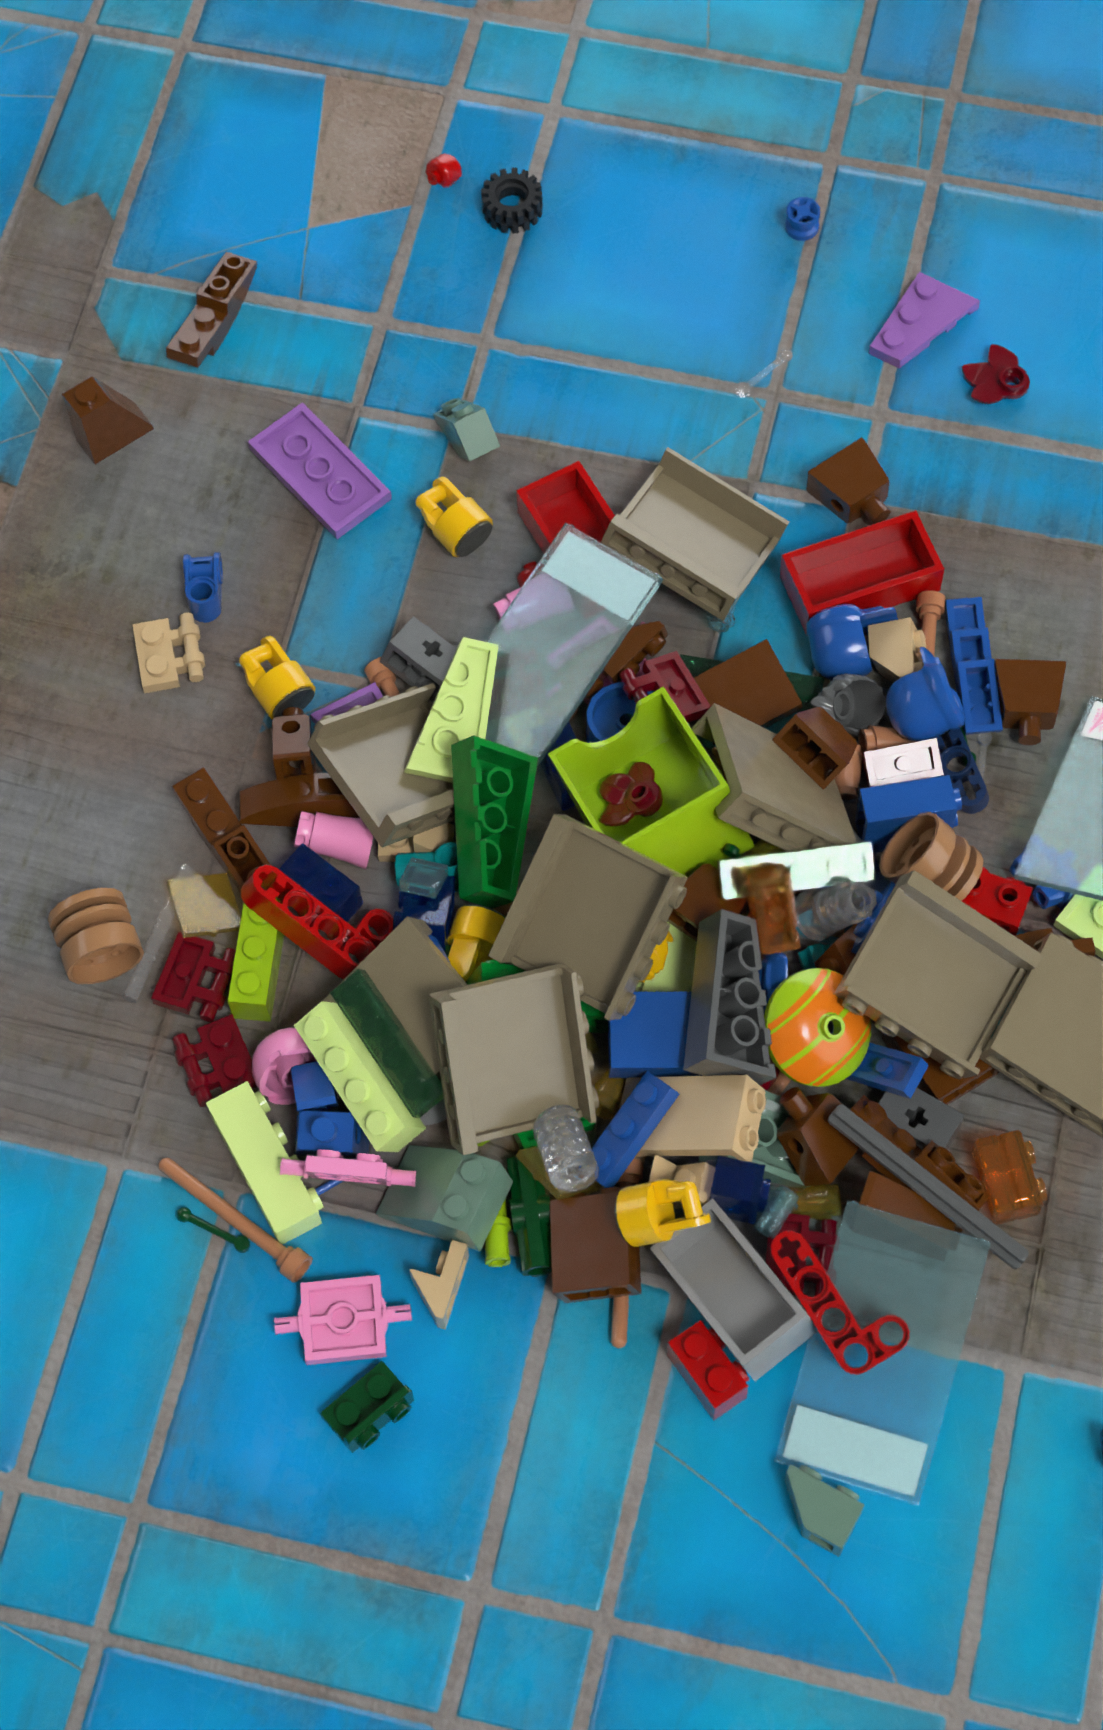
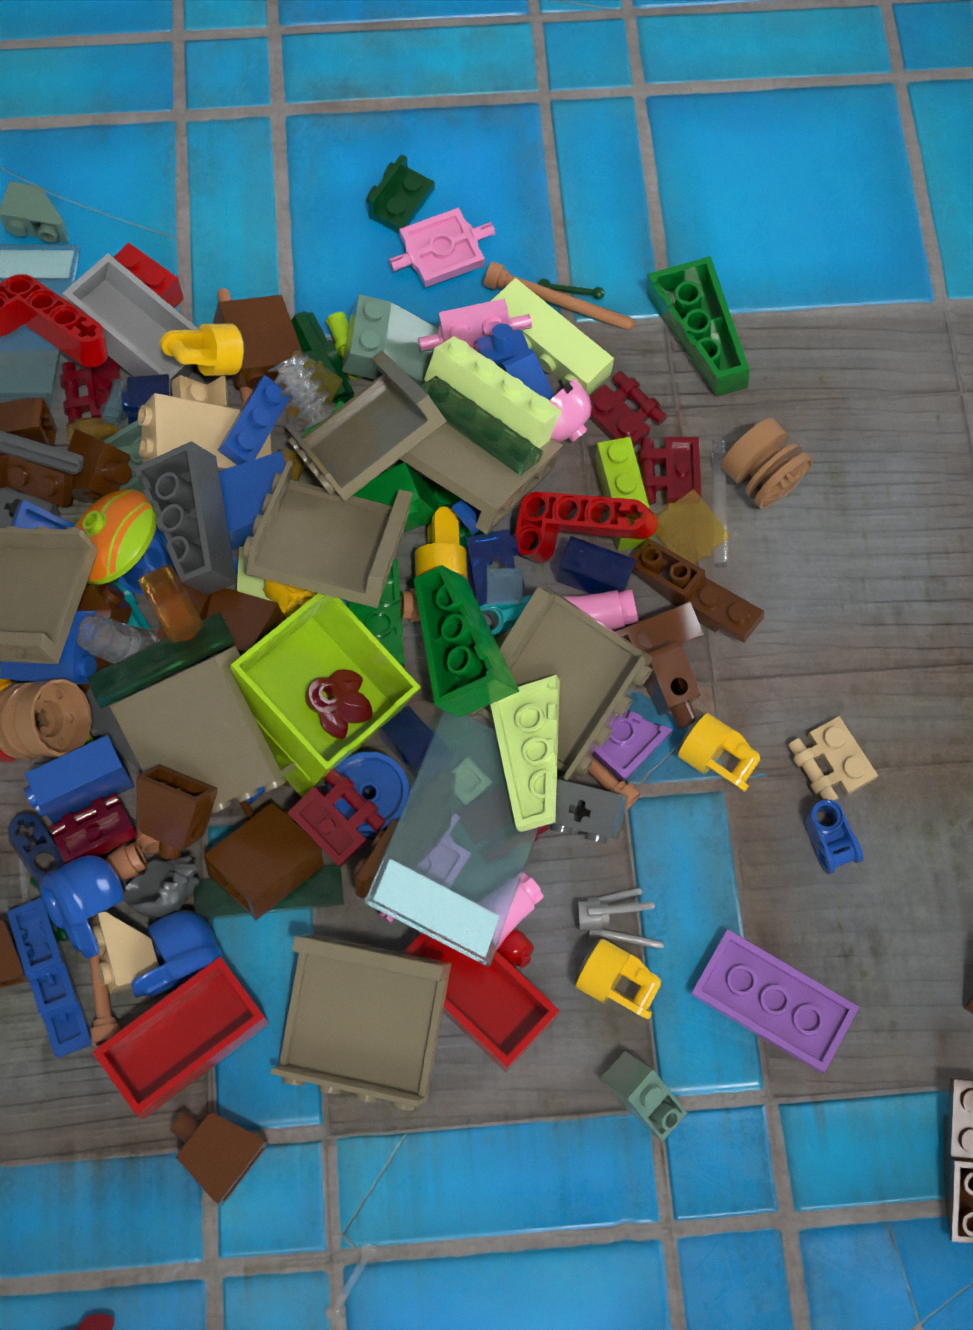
camera: 155 degrees right, 5 degrees up
tan slope [409,1240,469,1330] -> none
none -> light grey plant [578,888,664,949]
none -> green wedge [647,256,750,397]

